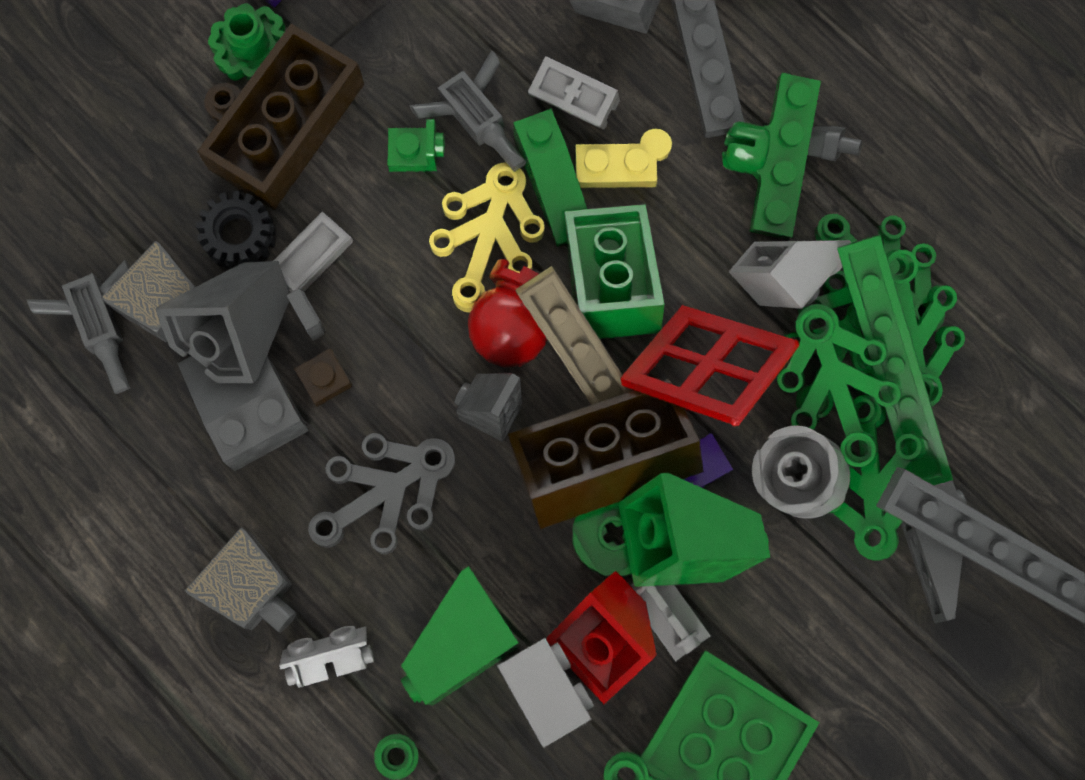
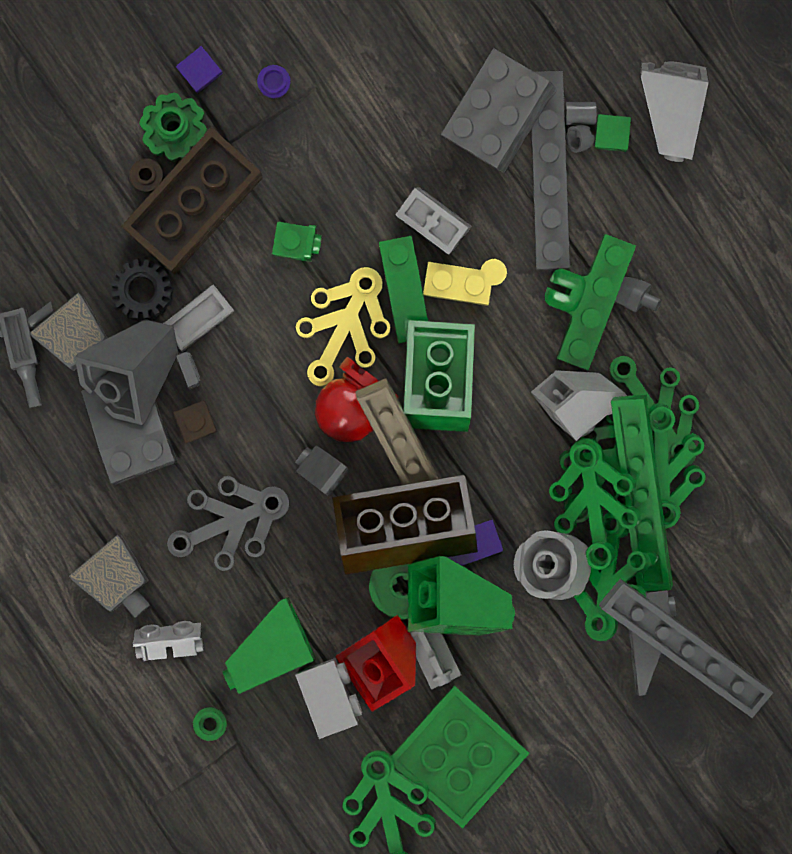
camera: 10 degrees right, 10 degrees up
dark grey piece [409,50,526,172] -> none
red window [620,305,799,426] -> none

